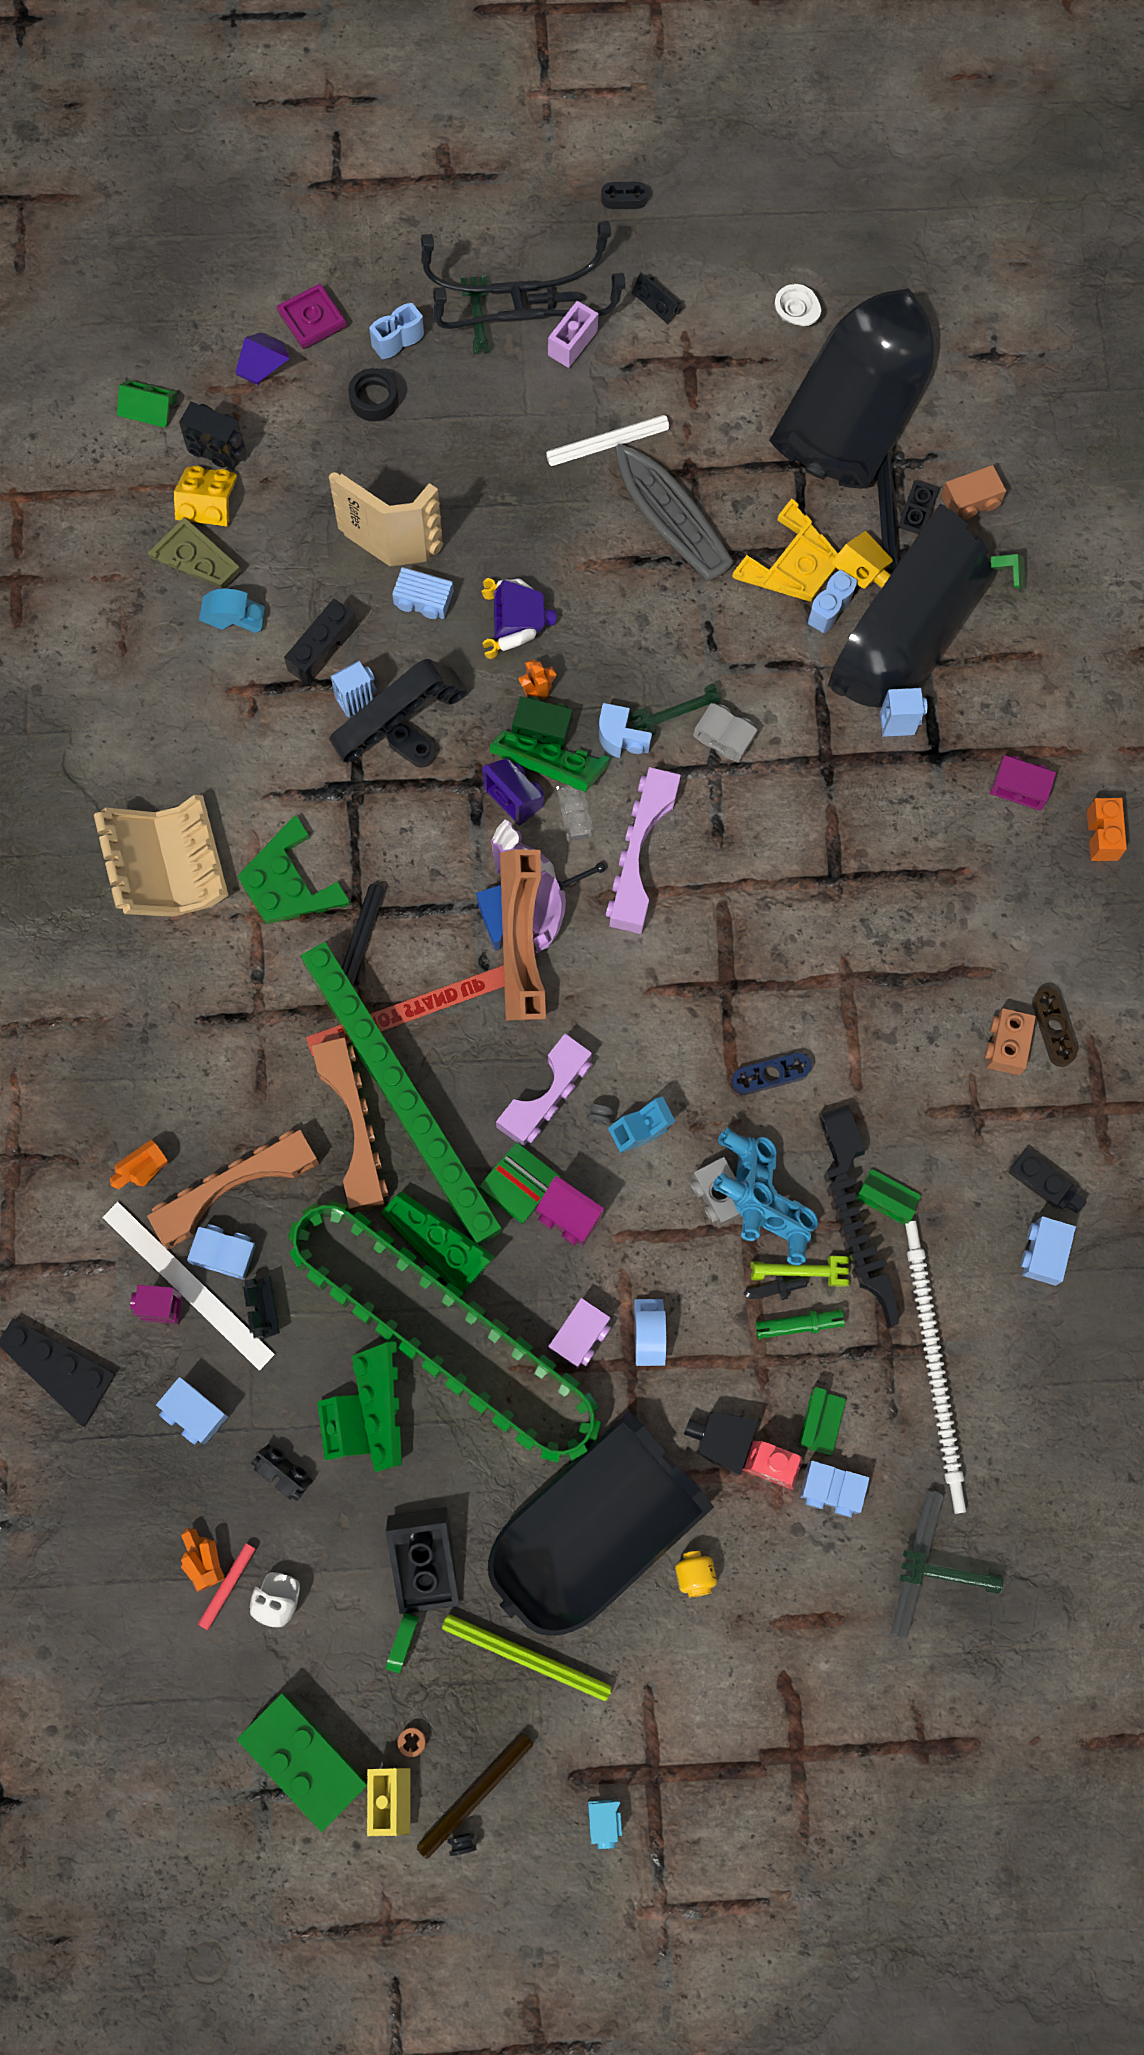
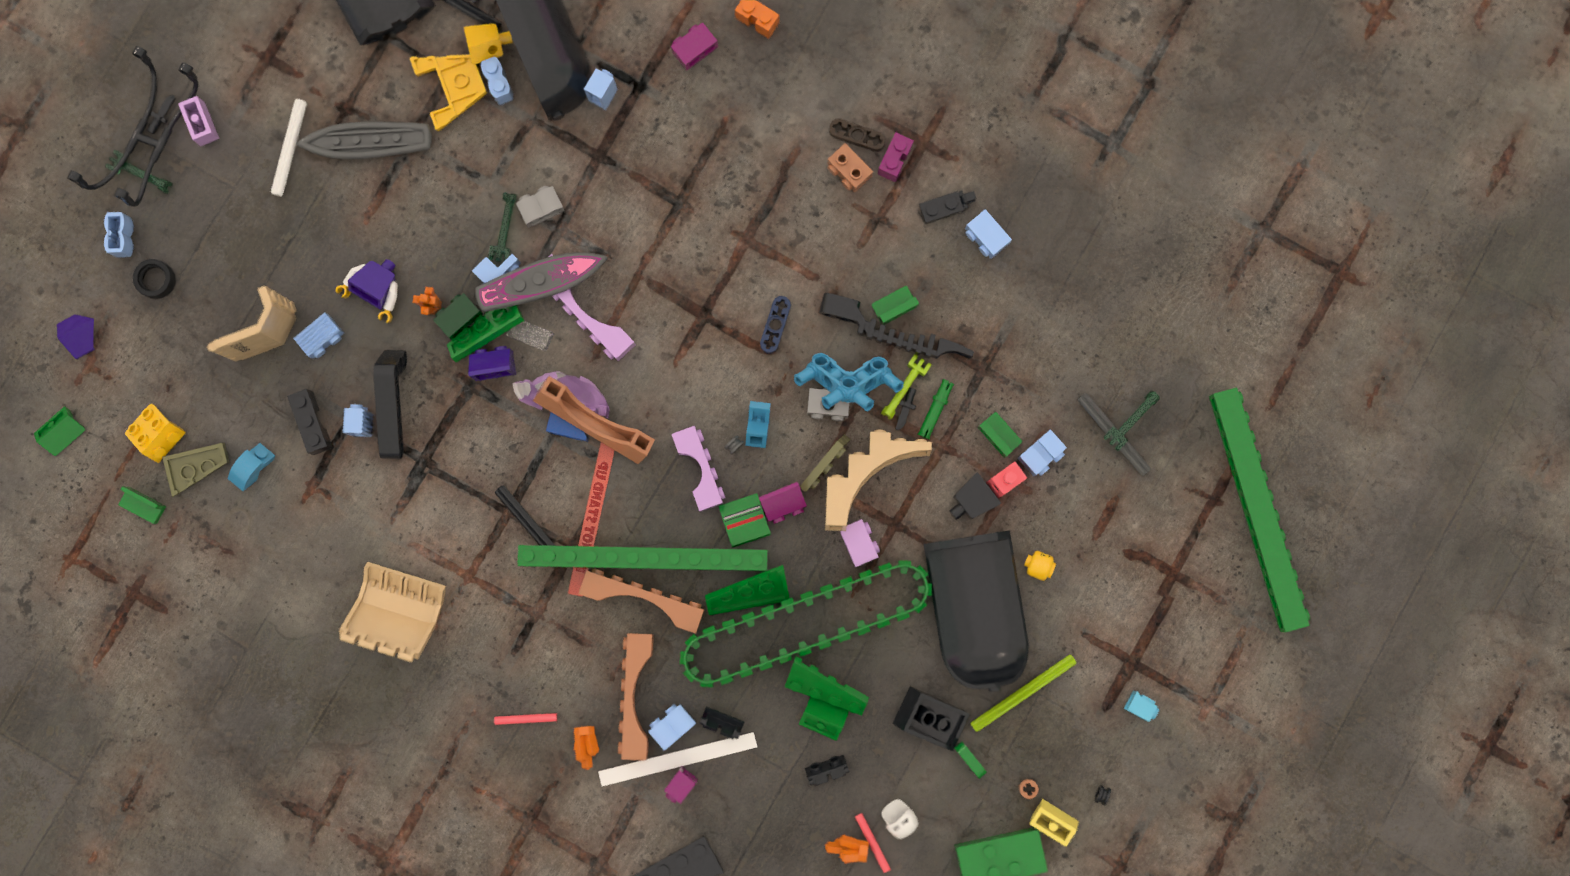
camera: 50 degrees left, 10 degrees up
light blue brick [156,1377,228,1445] -> none
black brick [179,401,246,470] -> none
green wing [237,815,350,924] -> none
magenta plate [276,283,347,349] -> none
black plate [387,723,436,768] -> none
dark brown axle [416,1733,533,1859] -> none
black hinge [557,862,606,891] -> none
black beam [601,182,648,209] -> none
black hinge [632,272,683,324] -> none
light blue brick [634,1299,666,1366] -> none
white hose [905,1221,966,1514] -> none
none -> green panel [118,486,166,524]
none -> dark grey piece [475,252,608,312]
none -> coral bar [494,713,557,725]
none -> olive wing [800,434,851,492]
none -> tan arch [825,429,932,531]
none -> magenta brick [877,132,914,182]
none -> green brick [1209,387,1310,632]

